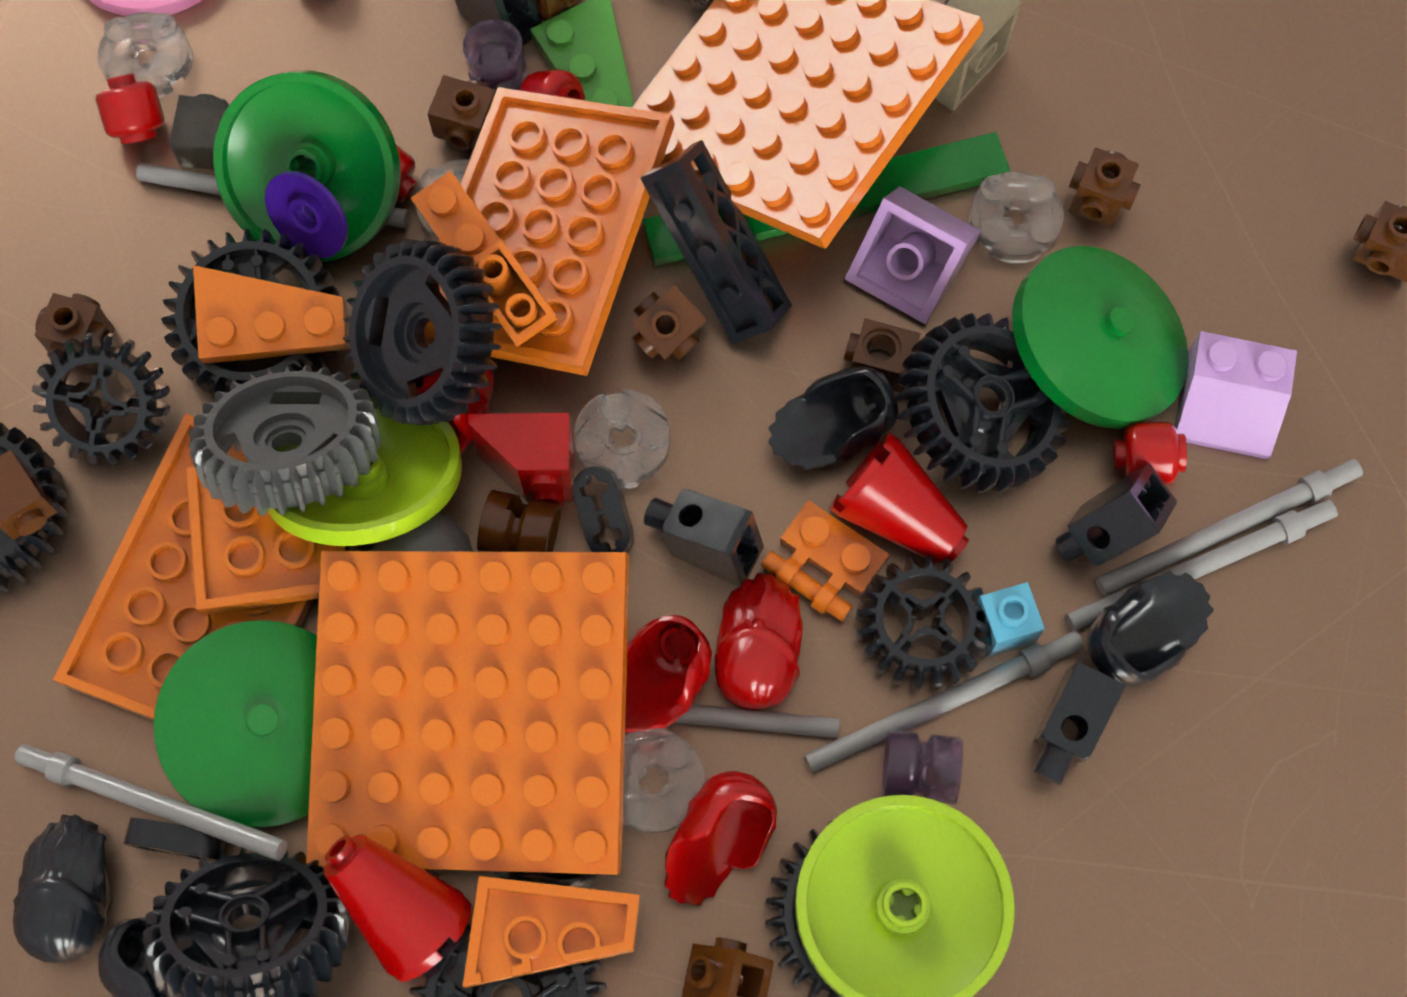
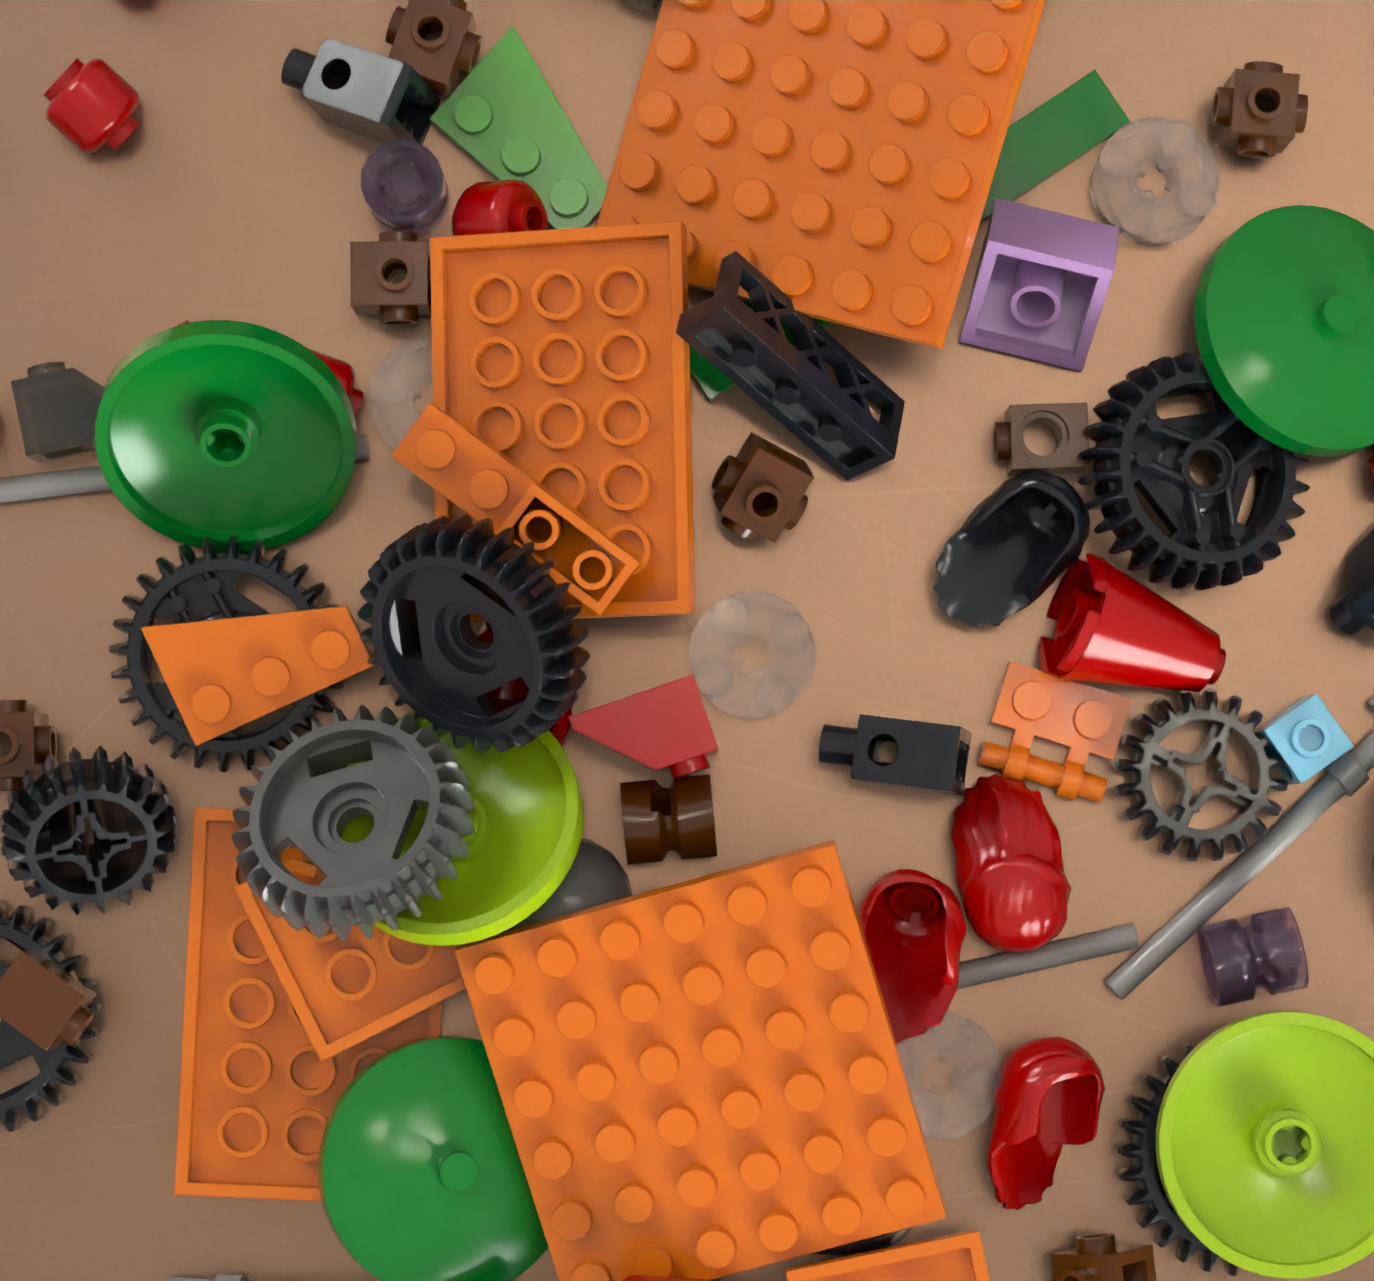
camera: 15 degrees left, 15 degrees up
dark purple dish [265,171,348,258] -> none
black beam [572,465,634,552] -> none

